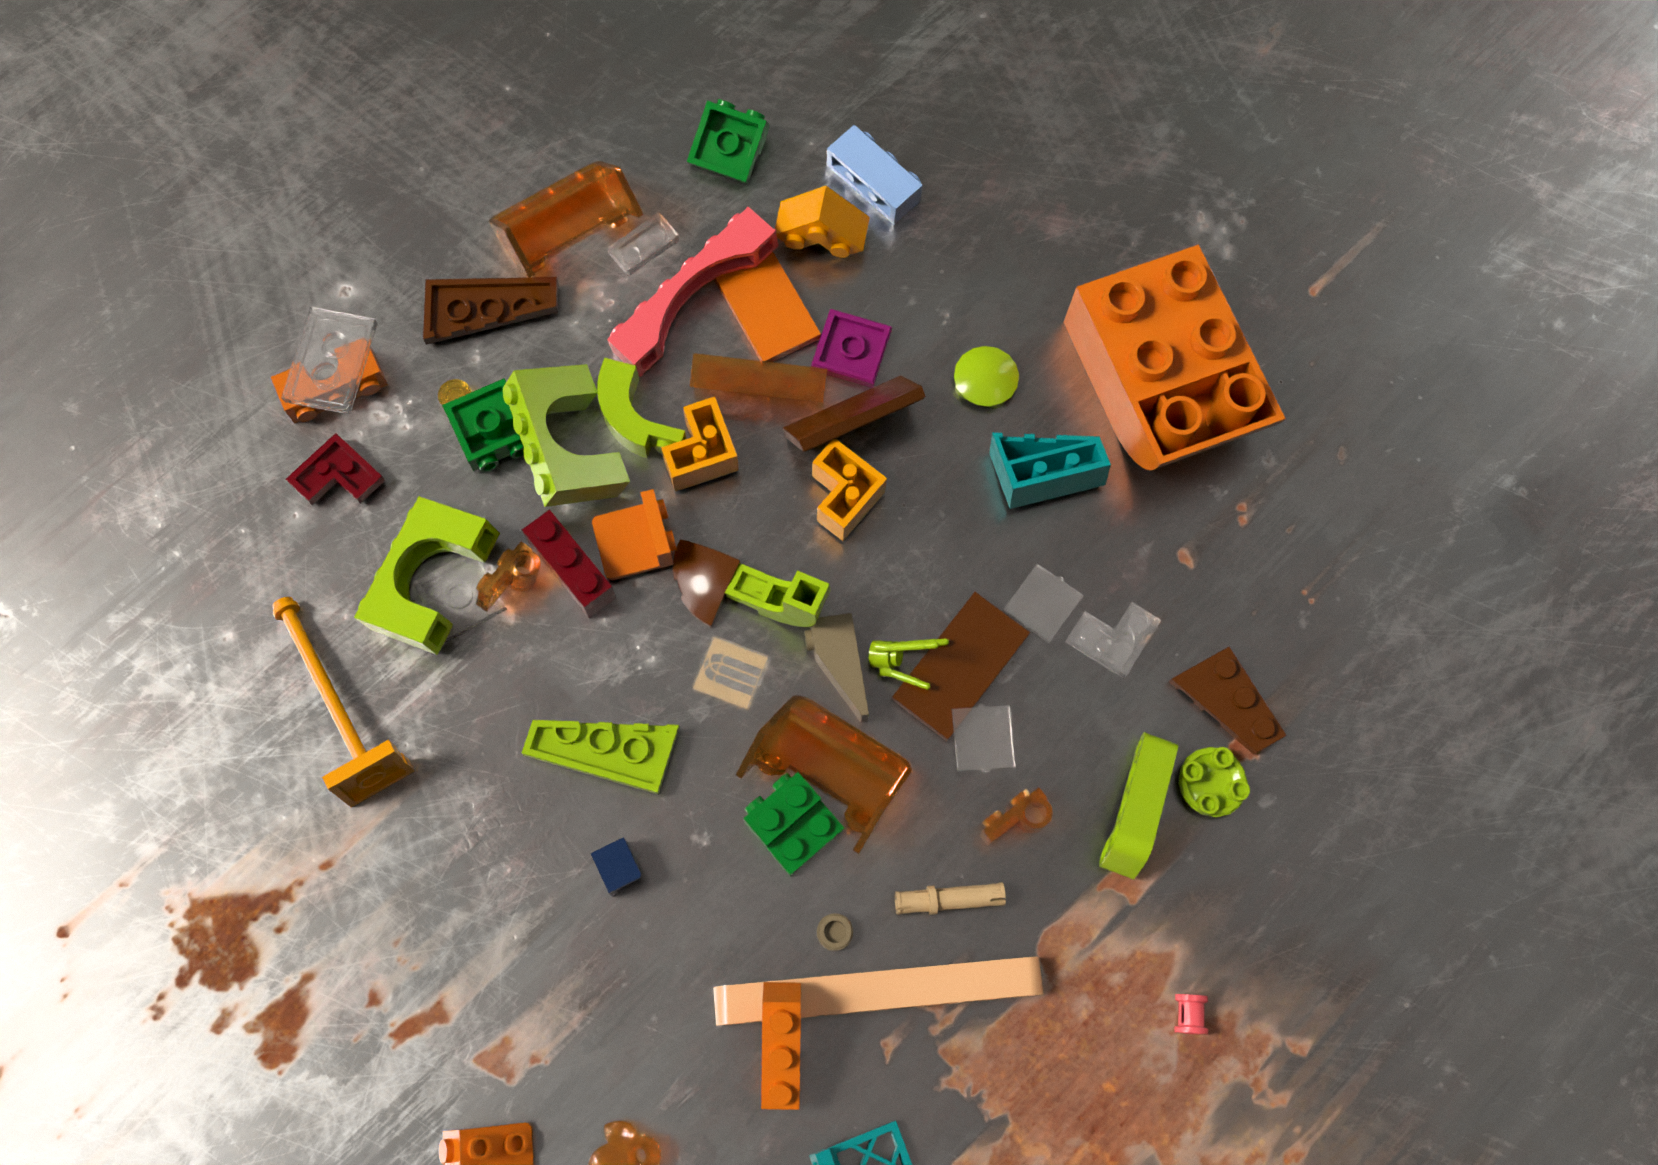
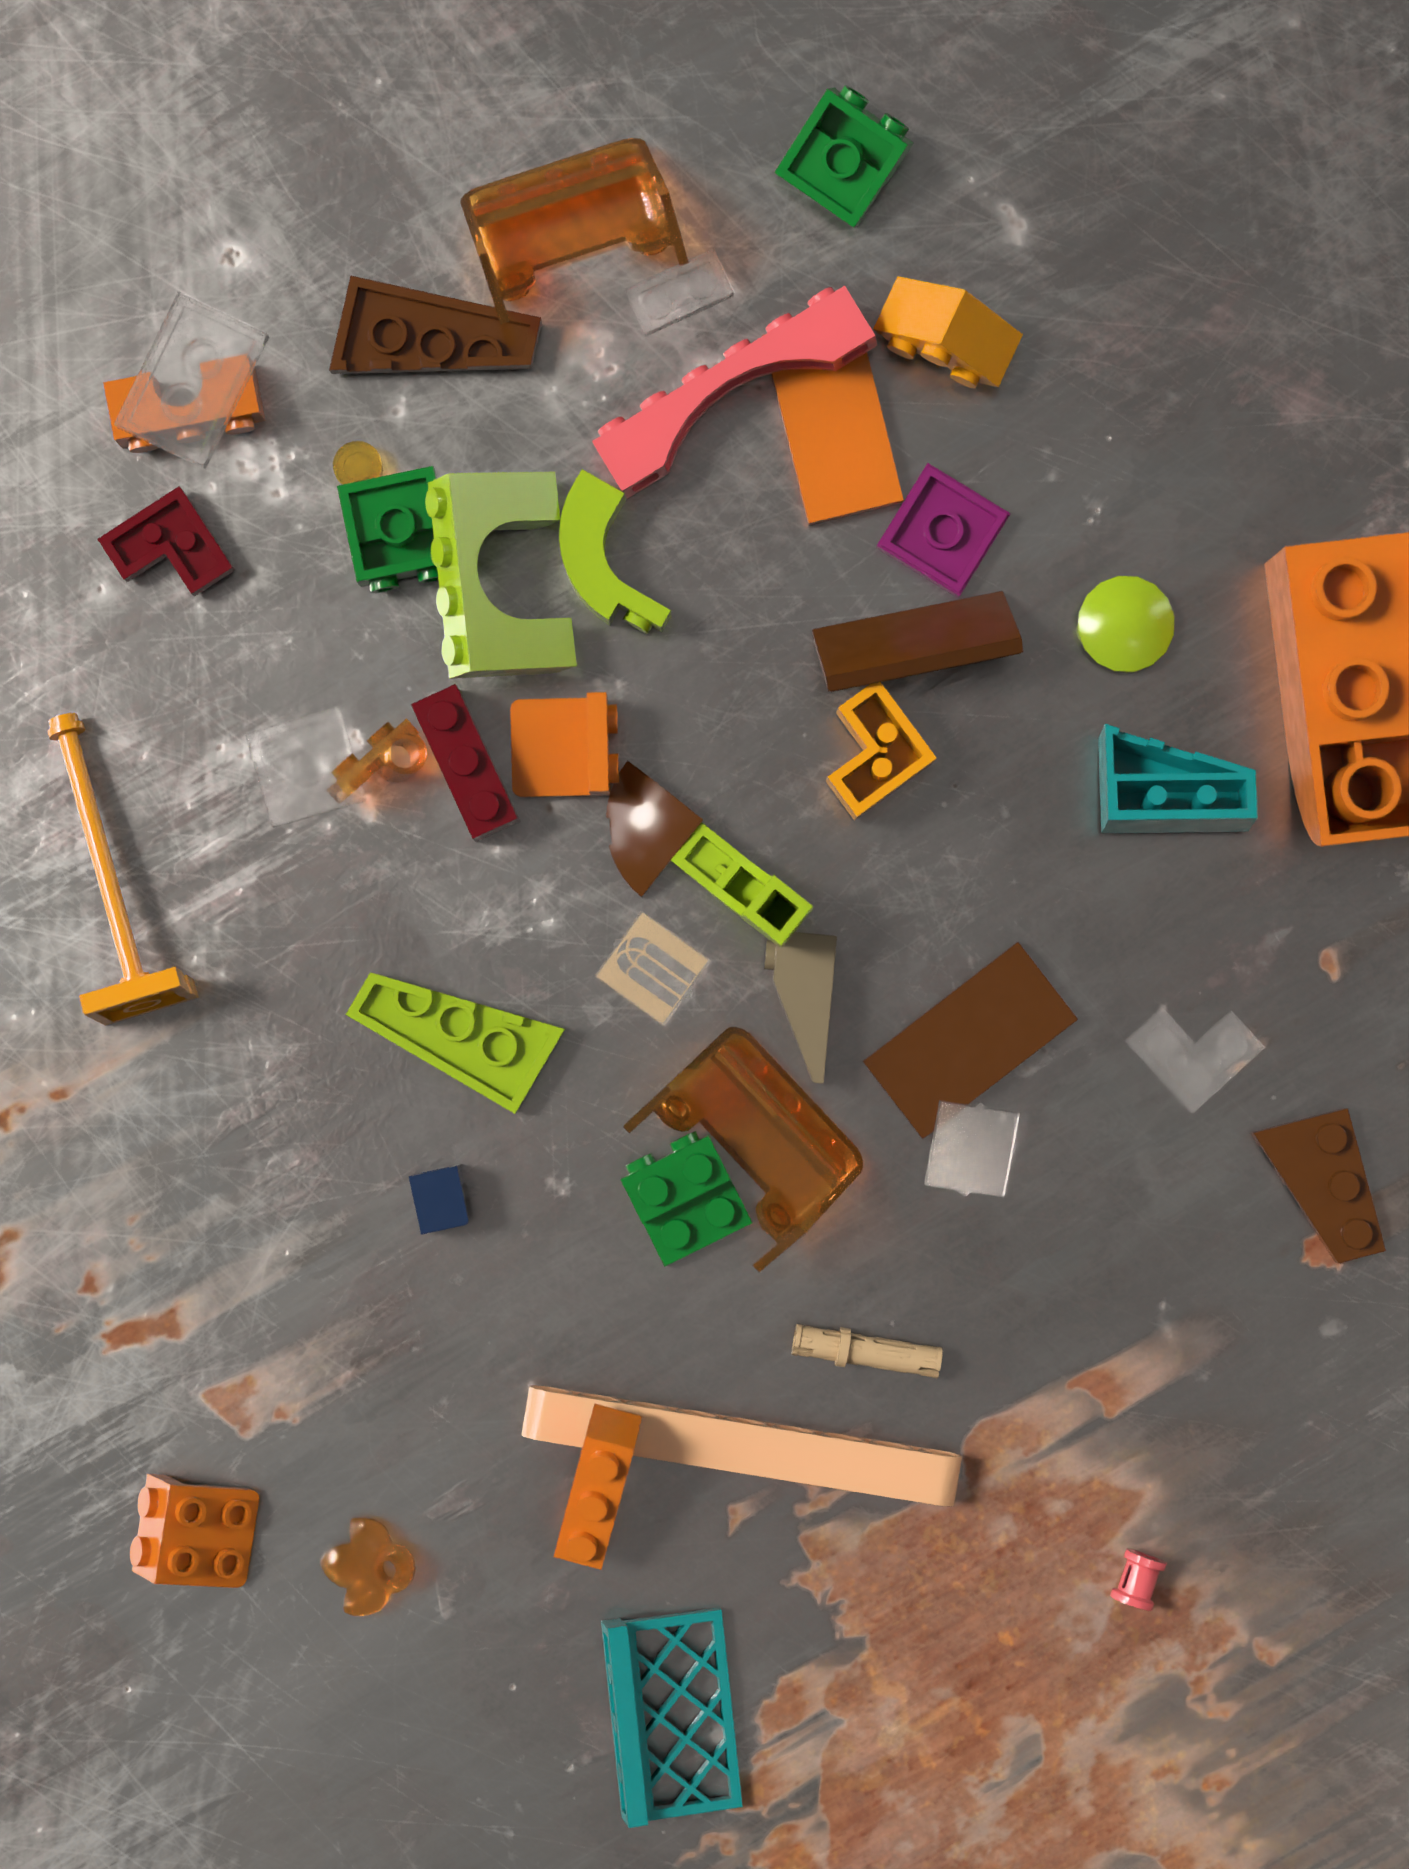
camera: 20 degrees right, 15 degrees up
lime arch [354,496,500,655] -> none
light orange brick [661,396,739,492] -> none
clear orange brick [690,353,828,402] -> none
dark tan tile [817,913,853,951] -> none
light blue brick [827,125,923,225] -> none
lime plant [868,638,949,690] -> none
clear orange plate [979,787,1053,846] -> none
clear piece [1003,564,1083,643] -> none
lime beam [1099,732,1178,880] -> none
lime dish [1178,747,1250,817] -> none

